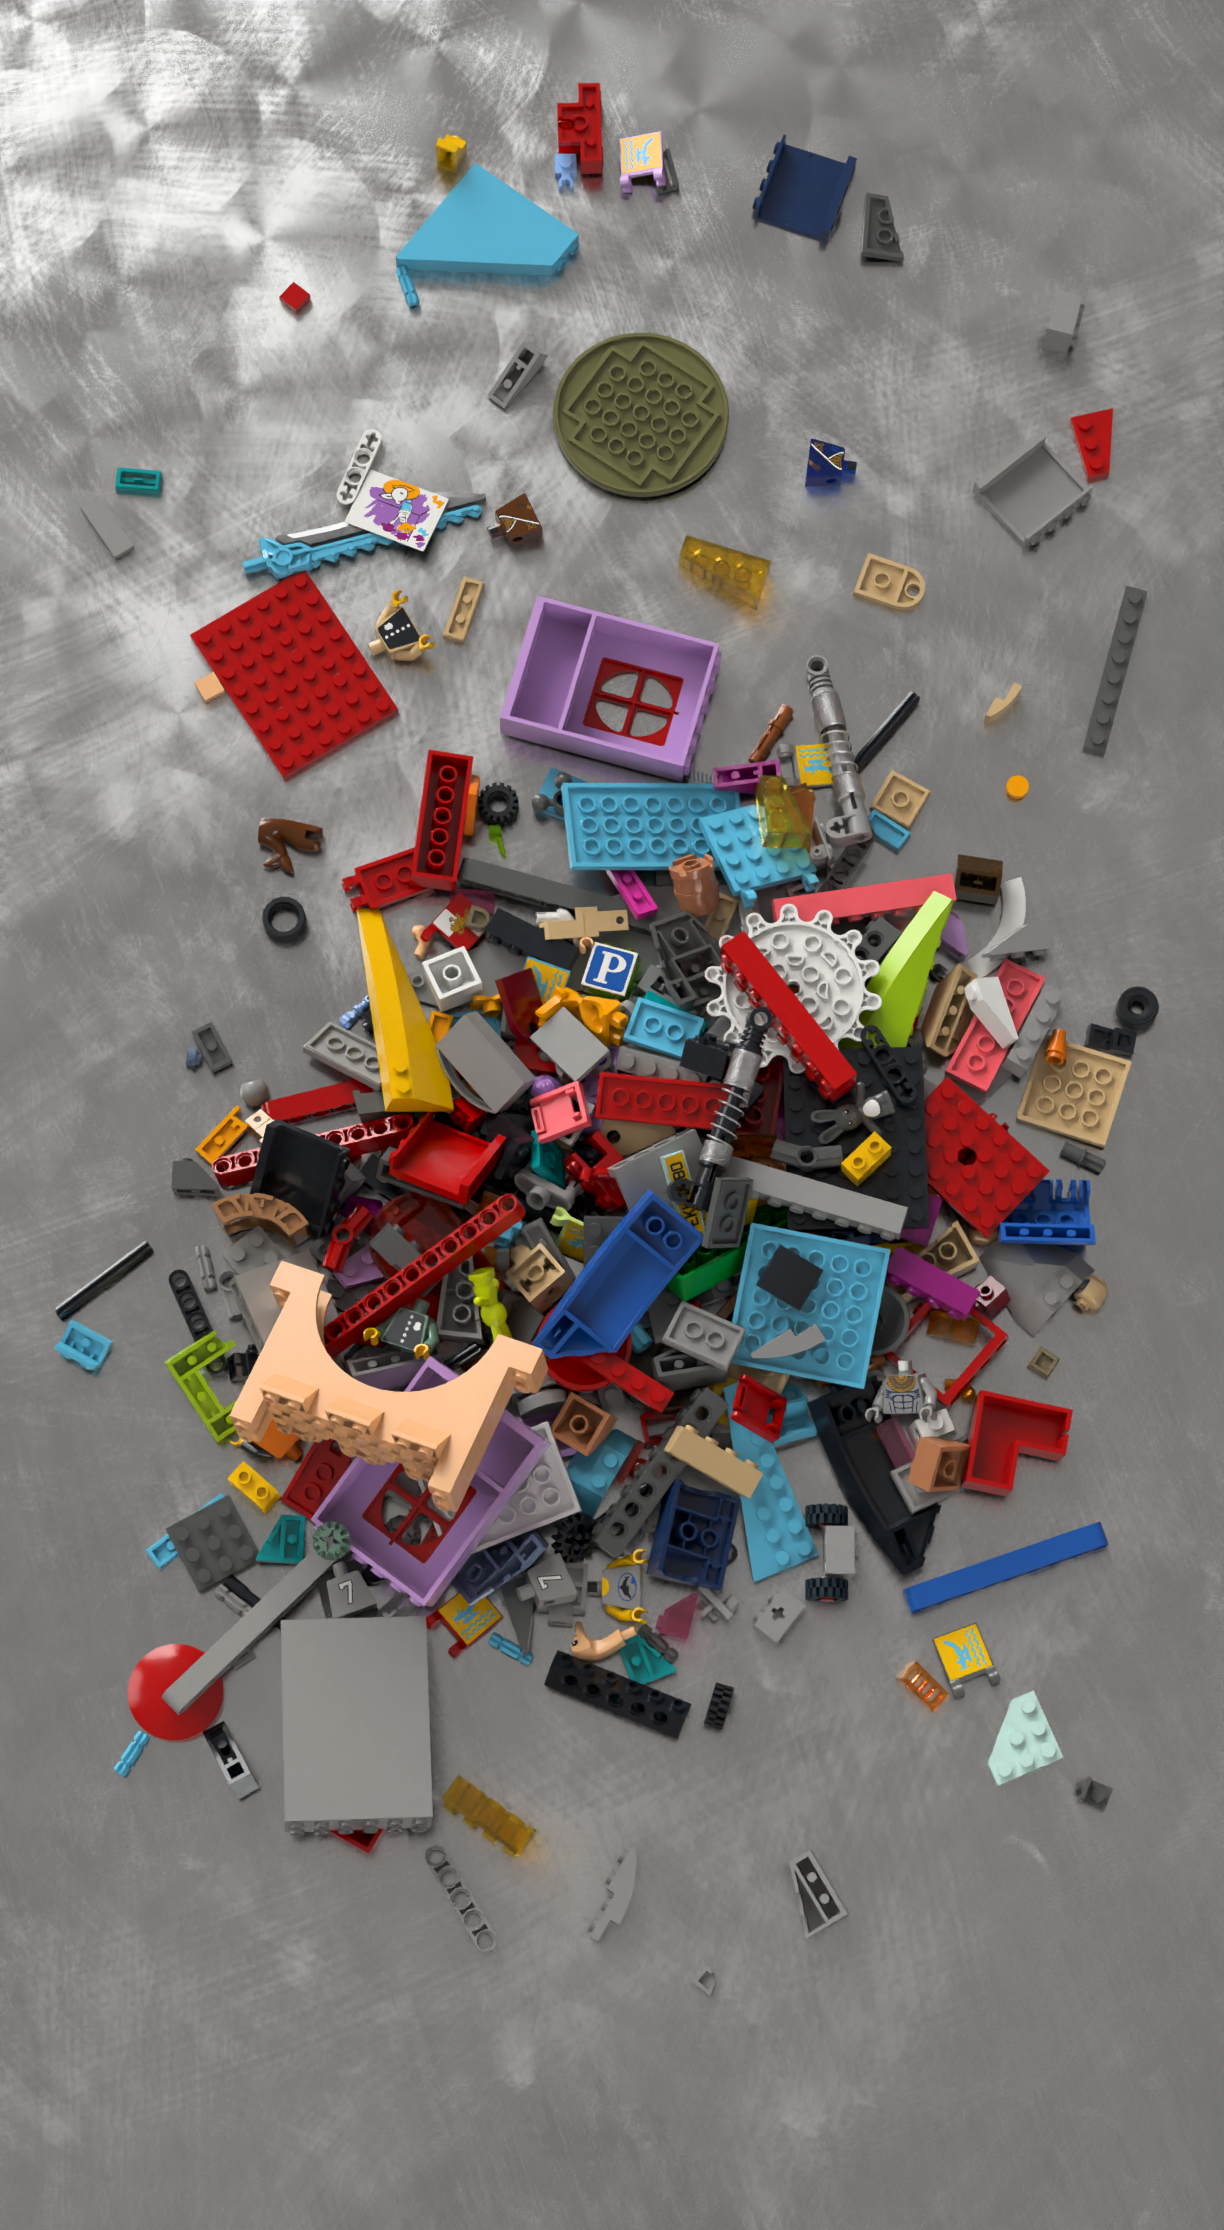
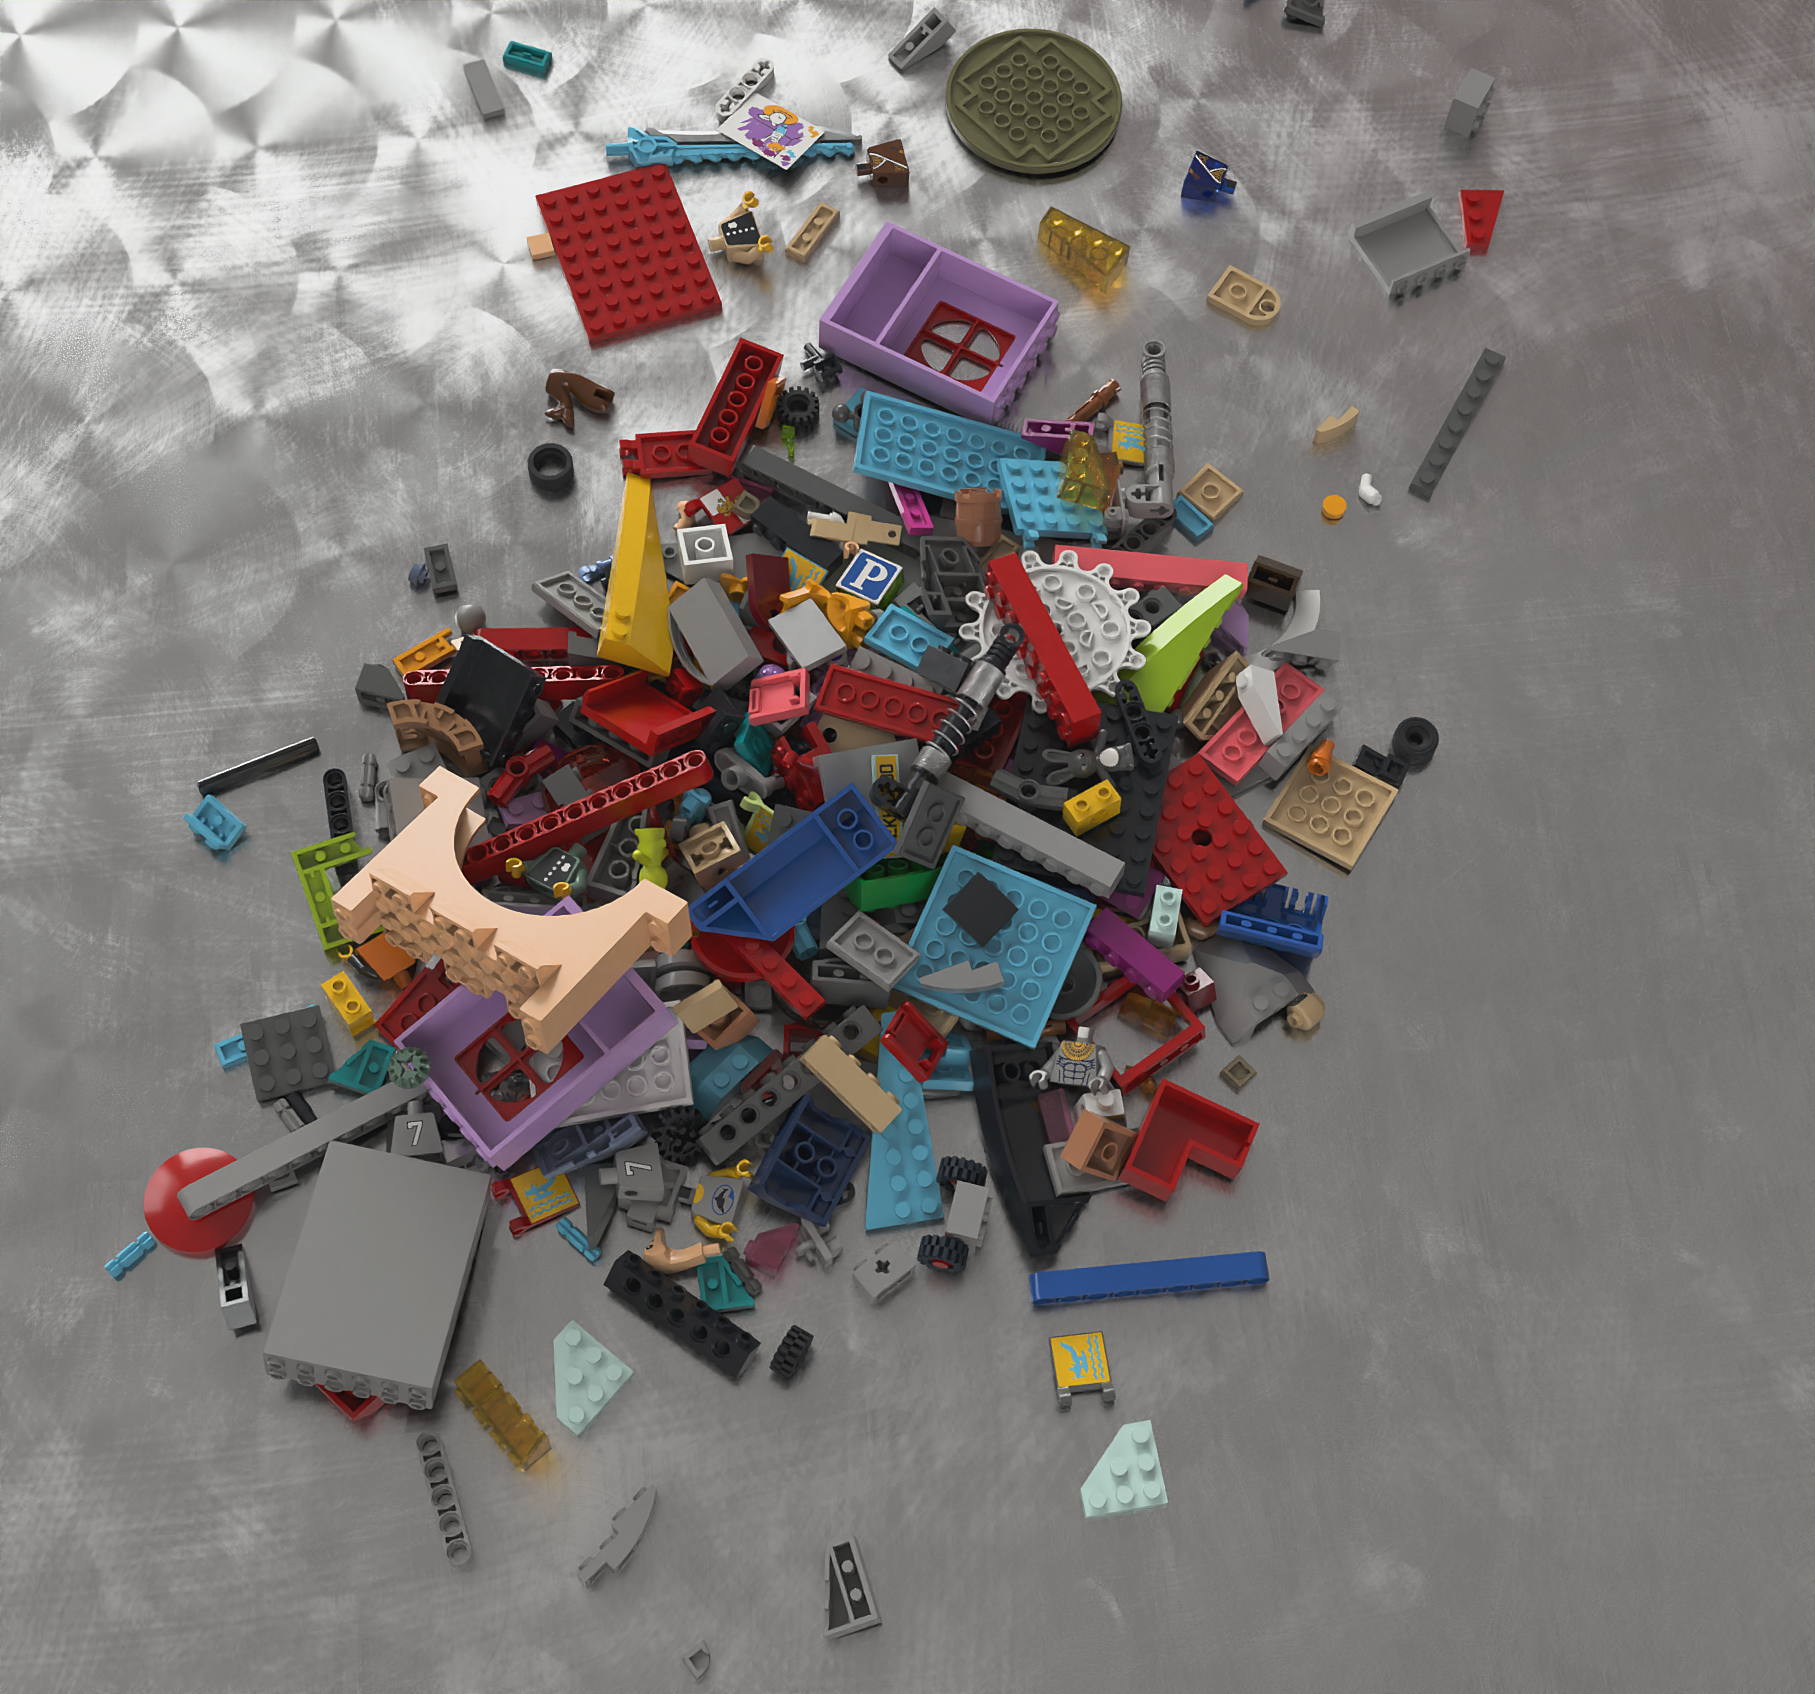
camera: 10 degrees right, 10 degrees down
black axle [854,691,920,773] -> none
clear orange slope [896,1660,949,1712] -> none
dark grey axle [1060,1141,1106,1172] -> none
dark grey bracket [1075,1776,1113,1812] -> none
none -> light aqua plate [553,1320,634,1438]
none -> tan tile [673,980,739,1034]
none -> black arm [800,343,843,383]
none -> arm [960,826,978,853]
none -> light aqua brick [1147,885,1183,949]
none -> white arm [1359,473,1382,506]

